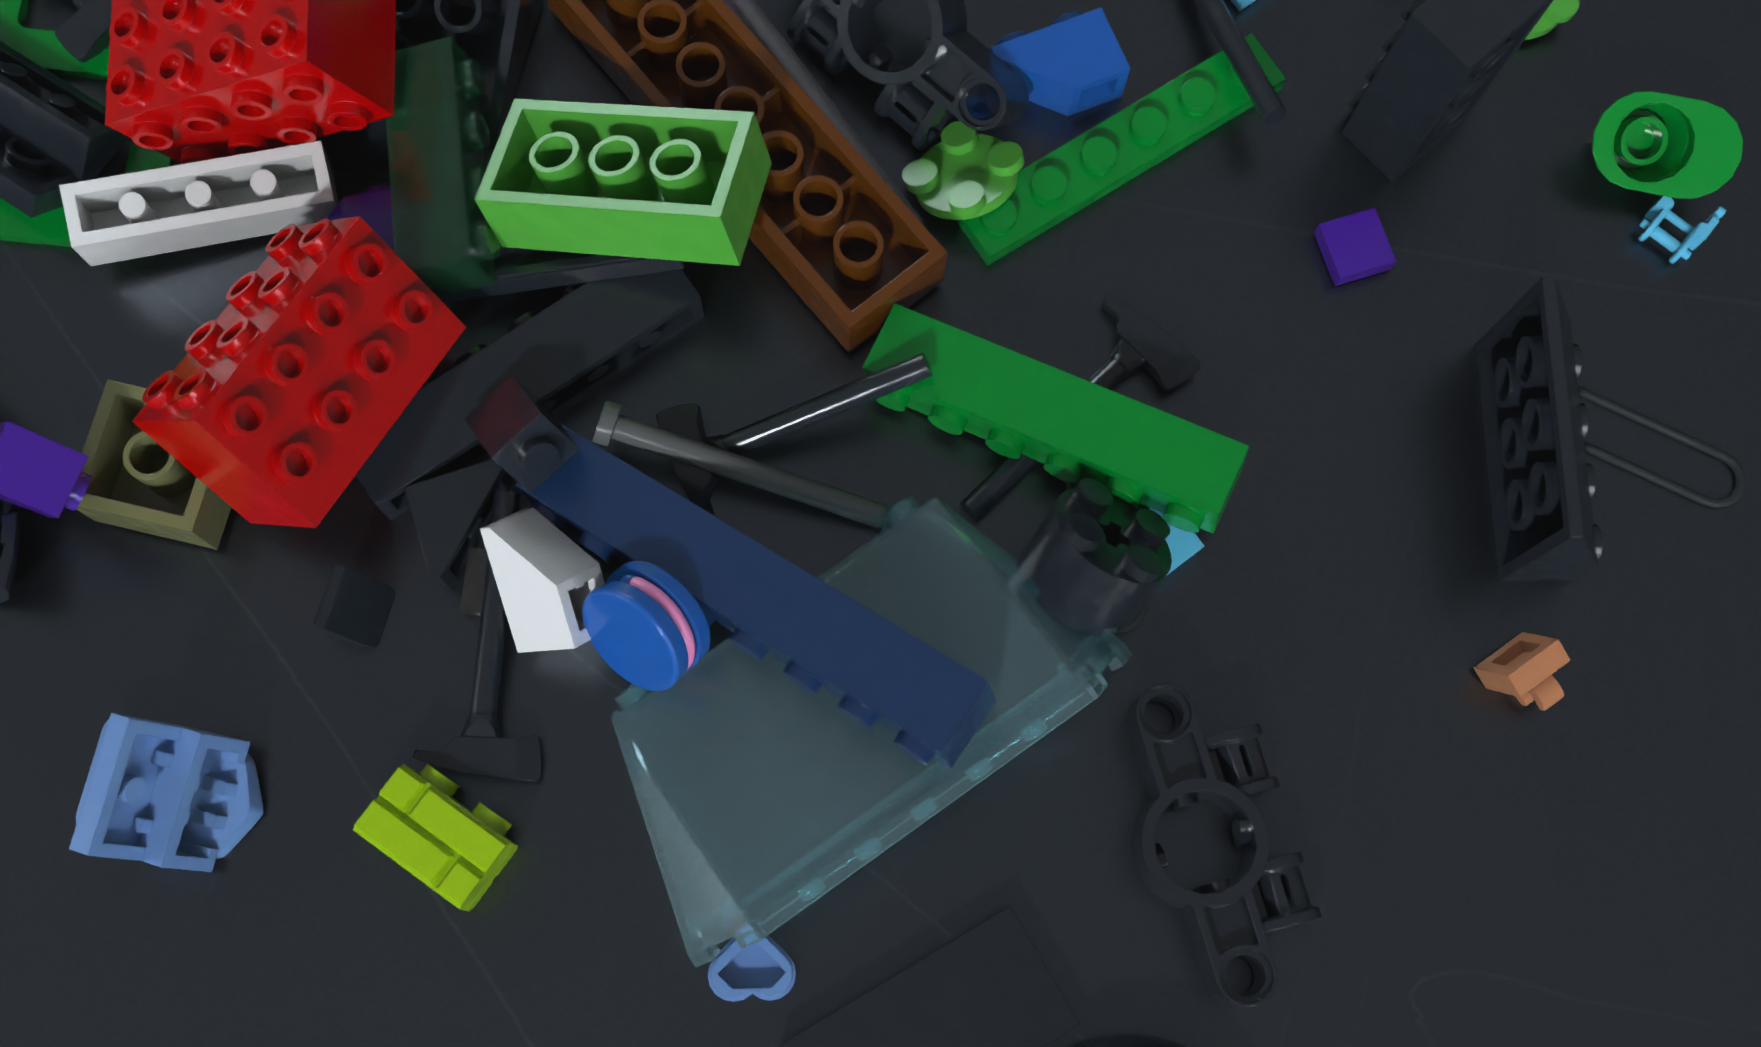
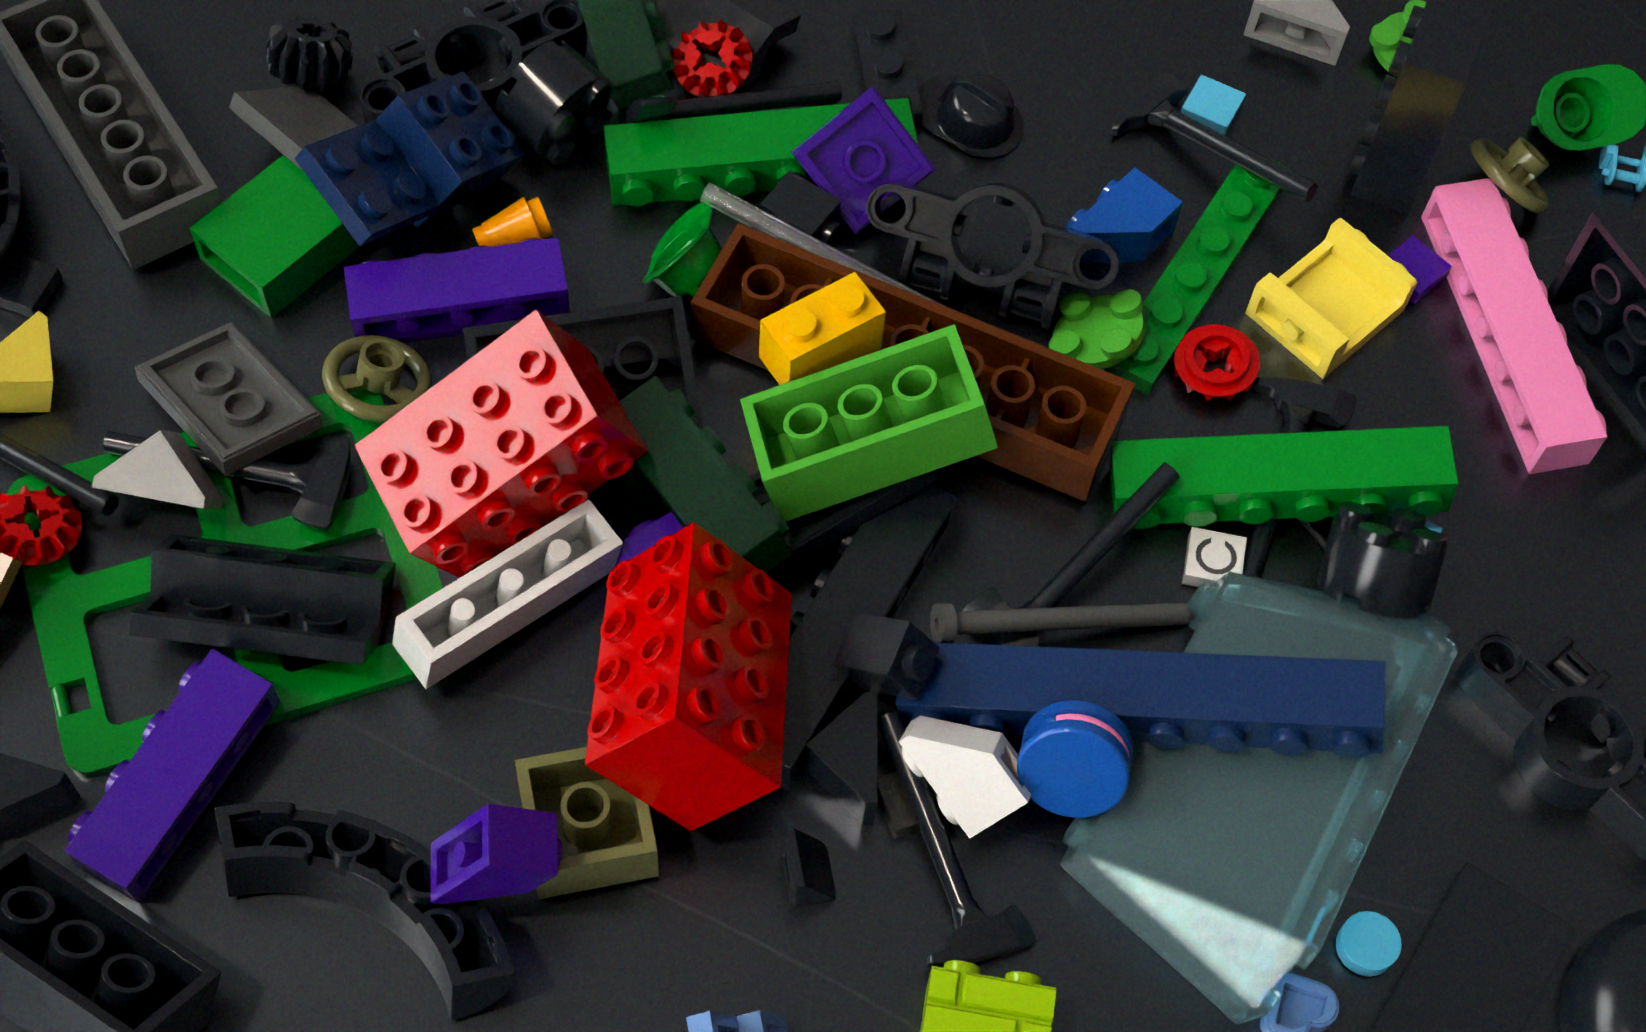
camera: 25 degrees left, 15 degrees down
none -> yellow brick [759,272,886,385]
none -> red gear [1174,324,1260,402]
none -> white tile [1182,527,1247,595]
none -> light yellow panel [1245,218,1417,379]
none -> medium azure tile [1336,911,1402,977]
none -> bright pink brick [1421,178,1608,474]
none -> olive piece [1470,137,1549,214]

